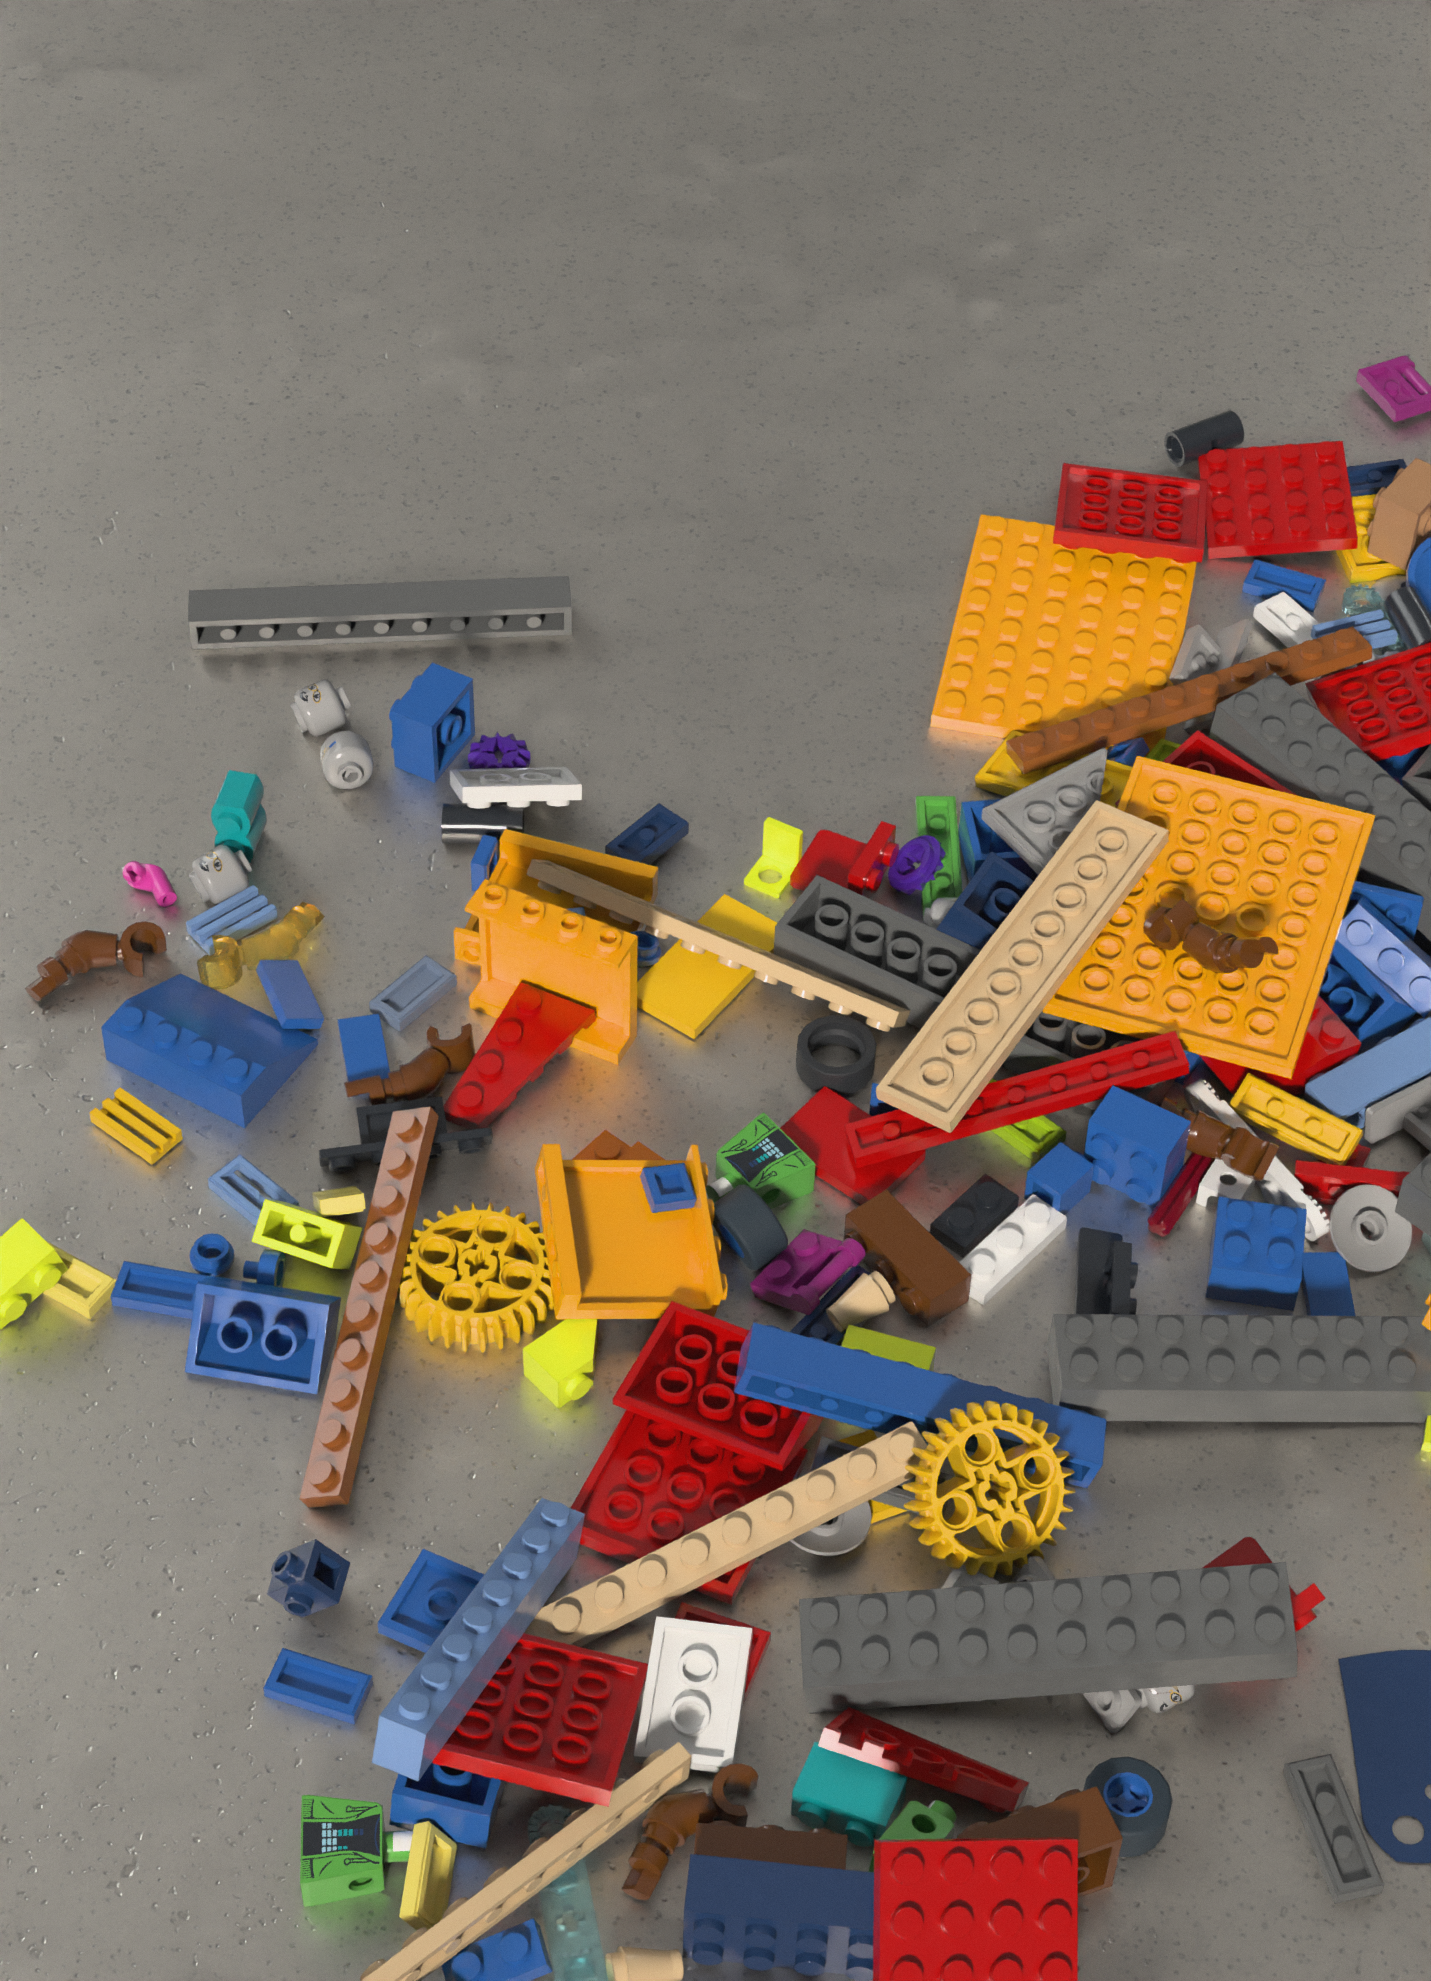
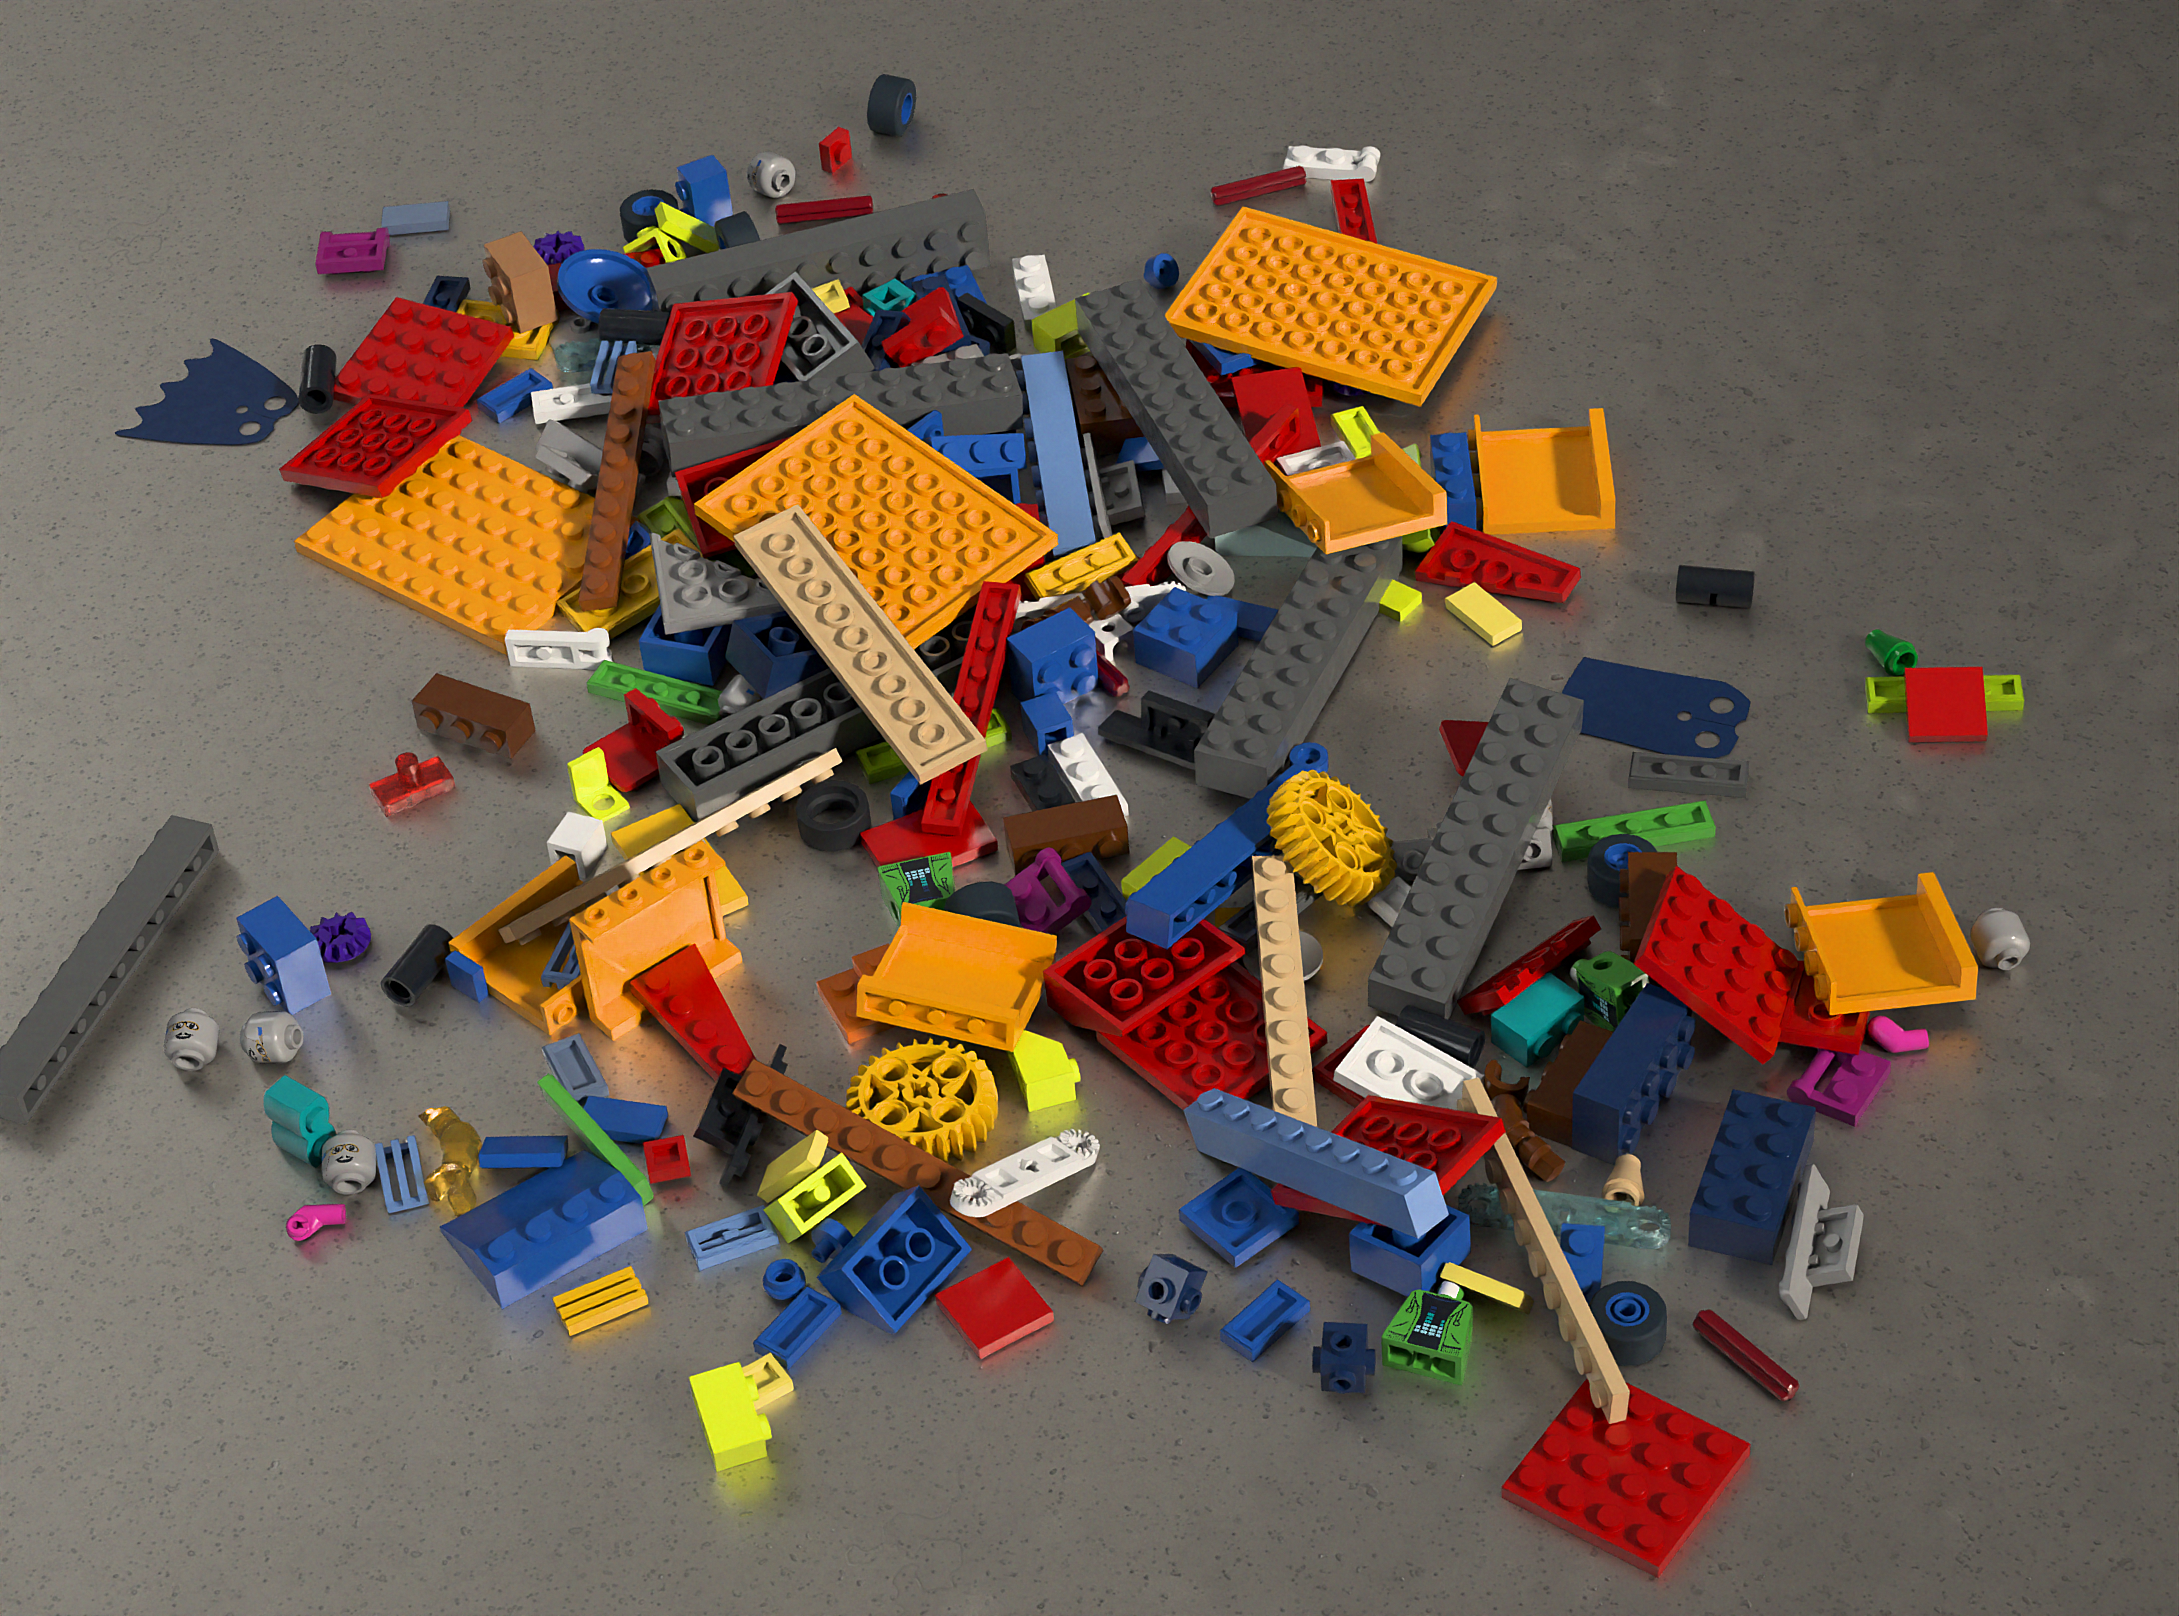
camera: 60 degrees left, 5 degrees down
reddish brown piece [25,921,167,1001] -> none
reddish brown piece [344,1023,475,1106] -> none
white plate [450,767,582,808] -> none
dark blue plate [605,803,689,865] -> none
blue tile [640,1163,697,1213] -> none
tan cone [826,1271,895,1332] -> none
dark purple gear [888,835,946,895] -> none
reddish brown piece [1143,898,1278,973] -> none
none -> dark blue piece [115,338,299,445]
none -> clear red tile [369,752,456,817]
none -> reddish brown brick [412,673,536,759]
none -> white plate [505,628,613,670]
none -> bright green tile [537,1073,654,1206]
none -> white brick [546,812,608,879]
none -> red plate [643,1135,691,1184]
none -> red tile [935,1257,1054,1359]
none -> white piece [950,1129,1100,1217]
none -> blue tile [1289,742,1329,772]
none -> dark blue brick [1312,1322,1376,1394]
none -> black pin [1395,1005,1486,1068]
none -> bright green tile [1552,800,1716,862]

